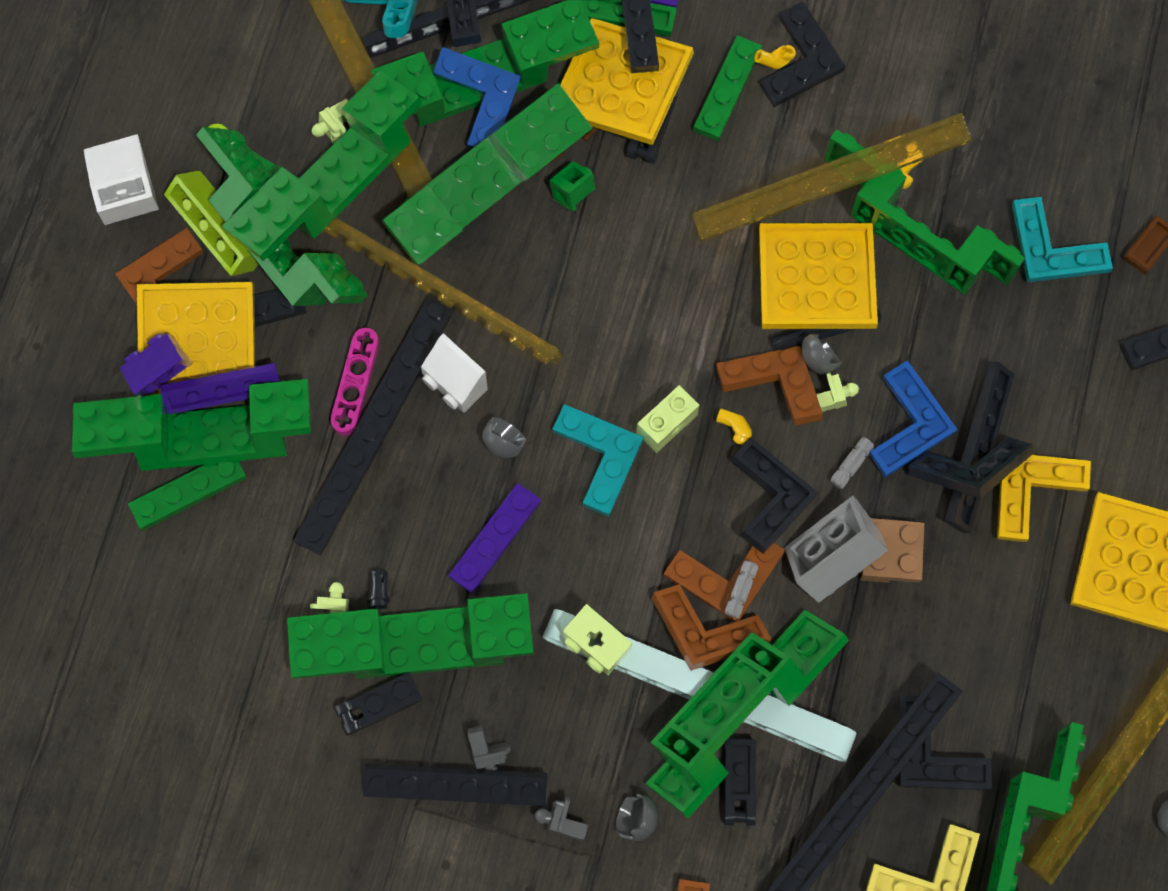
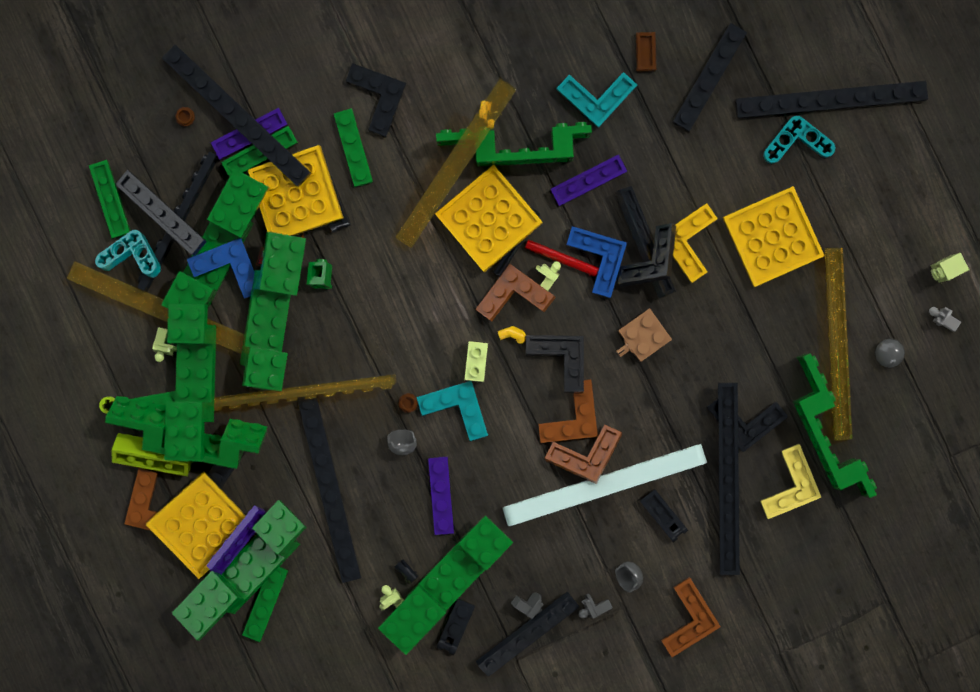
camera: 40 degrees left, 15 degrees up
white slope [84,134,159,225] -> none
dark purple slope [120,333,193,396] -> none
dark pink beam [331,328,379,436] -> none
white slope [421,333,488,413] -> none
yellowish green brick [563,604,632,675] -> none
green bracket [646,610,849,818] -> none
light grey axle [725,561,758,618] -> none
yellow arm [754,45,796,69] -> none
light grey slope [785,495,888,603] -> none
dark grey hair [802,334,843,375] -> none
light grey axle [831,437,874,489] -> none
none -> reddish brown plate [399,393,418,412]
none -> red piece [525,239,599,277]
none -> dark purple plate [550,154,627,206]

